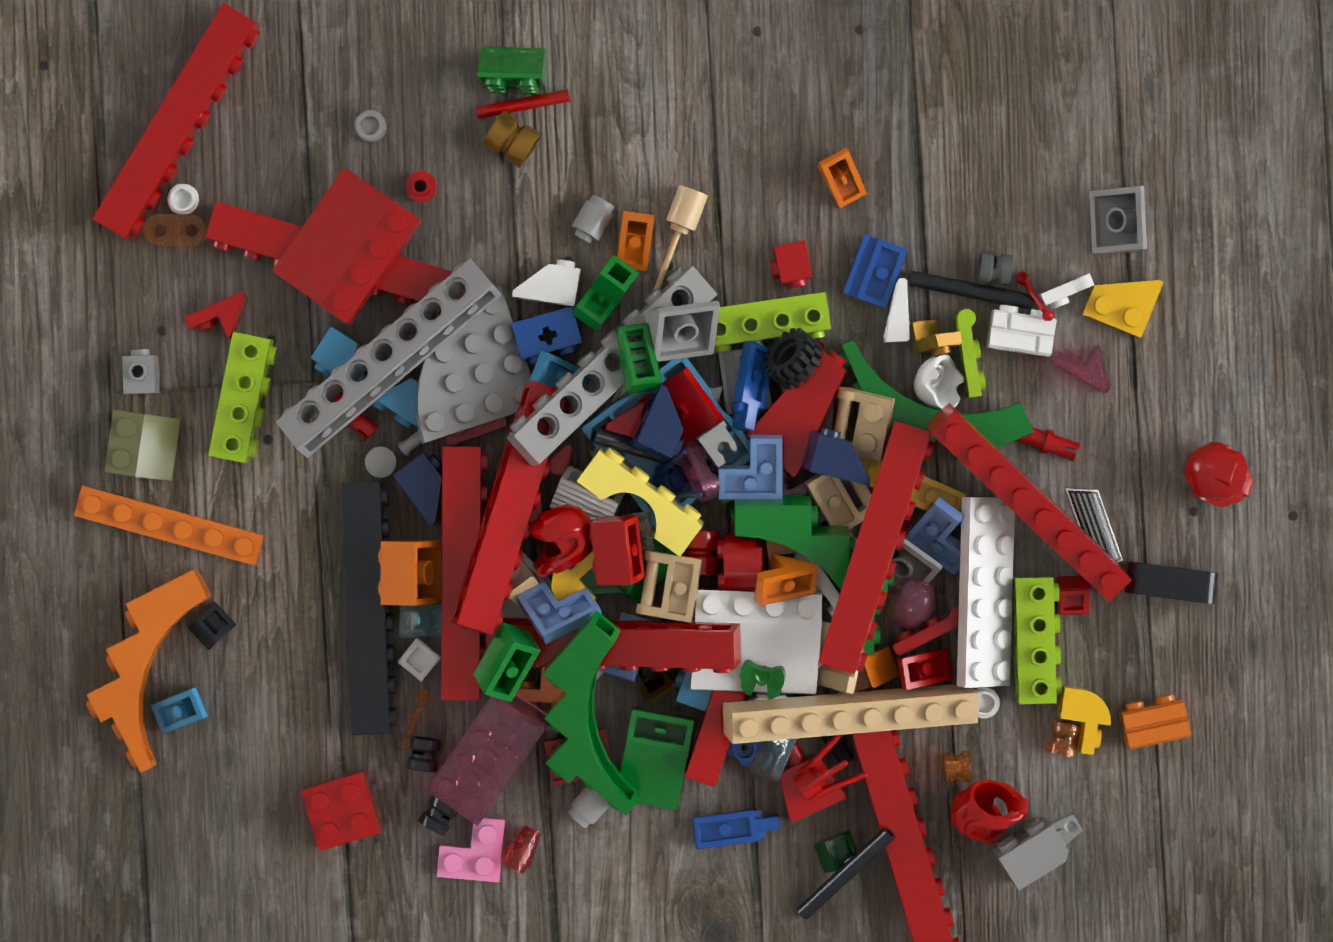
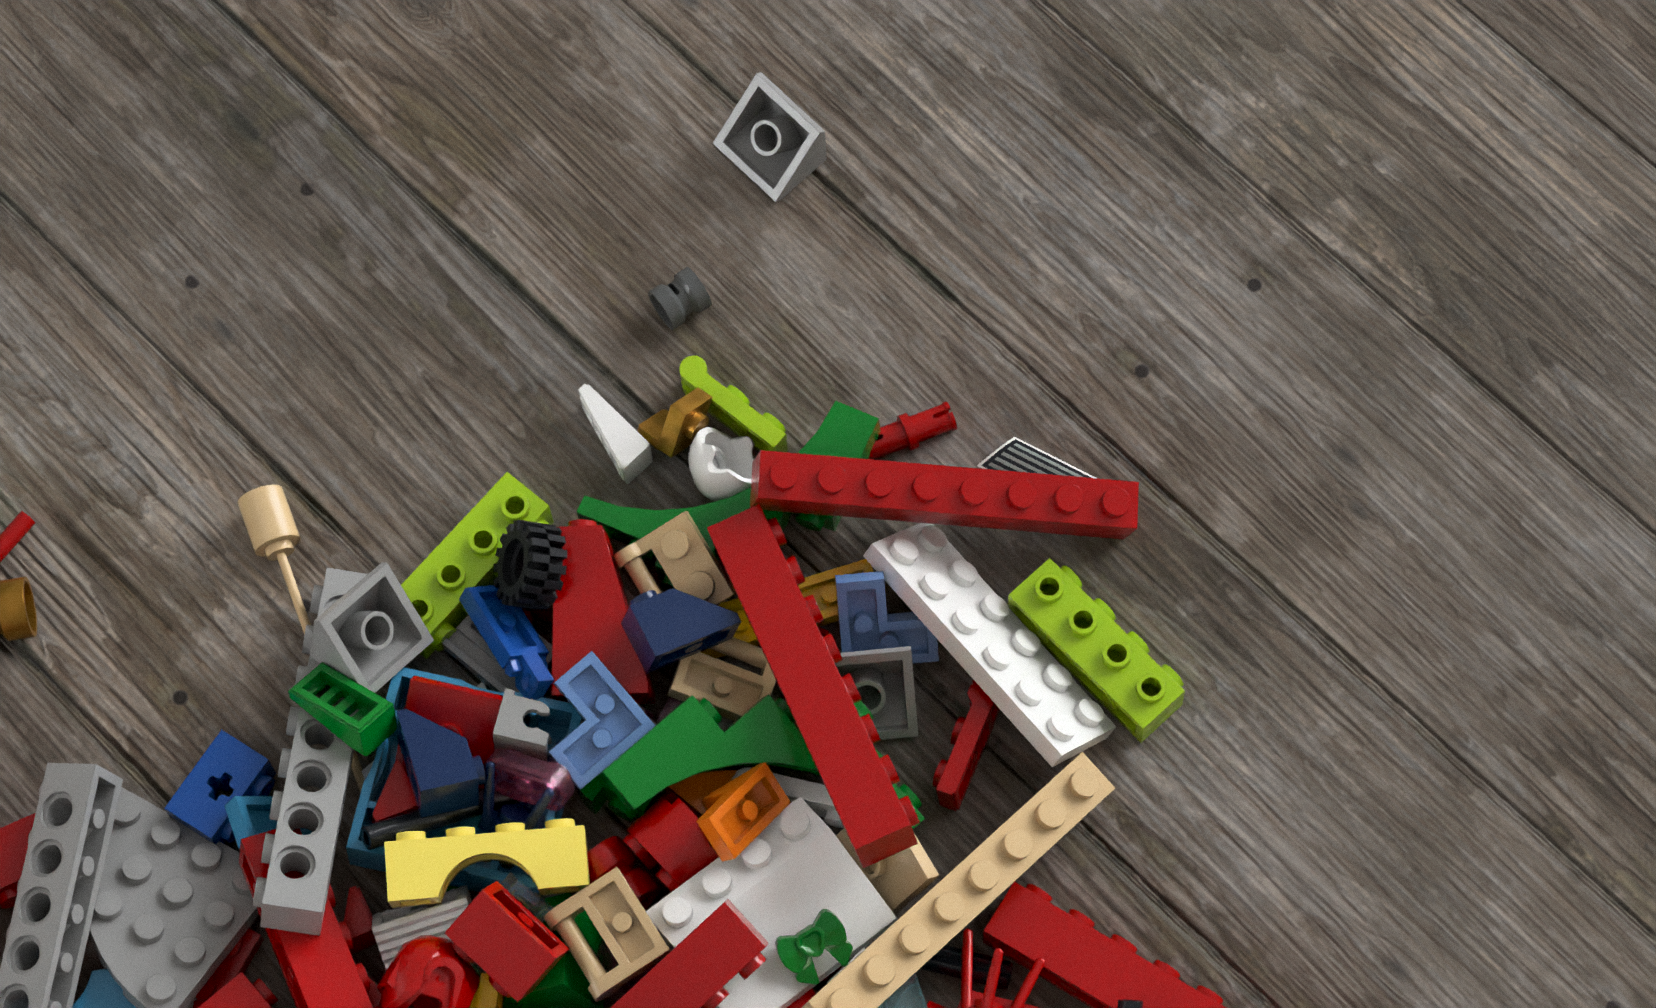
camera: 40 degrees left, 20 degrees down
white slope [512,259,581,307] -> none
green brick [571,255,639,331] -> none
light grey brick [572,195,614,244] -> none
orange slope [617,211,655,271] -> none
red brick [770,240,813,289] -> none
orange slope [816,147,867,209] -> none
orange slope [839,646,900,693] -> none
blue plate [843,234,908,309] -> none
clear pink hair [883,577,936,628] -> none
red slope [898,648,953,690] -> none
black piece [908,270,1034,310] -> none
clear orange wheel [943,751,971,784] -> none
red helmet [950,780,1028,845] -> none
white plate [975,687,1000,719] -> none
white brick [986,305,1057,357] -> none
light grey hinge [992,813,1083,891] -> none
red hinge [1016,271,1054,321] -> none
white plate [1038,273,1094,309] -> none
clear orange wheel [1045,720,1082,758] -> none
clear pink slope [1049,345,1111,394] -> none
red slope [1056,576,1090,615] -> none
yellow brick [1057,685,1111,755] -> none
yellow wing [1081,280,1164,338] -> none
orange brick [1118,694,1191,750] -> none
black beam [1125,561,1219,604] -> none
red helmet [1184,441,1254,507] -> none

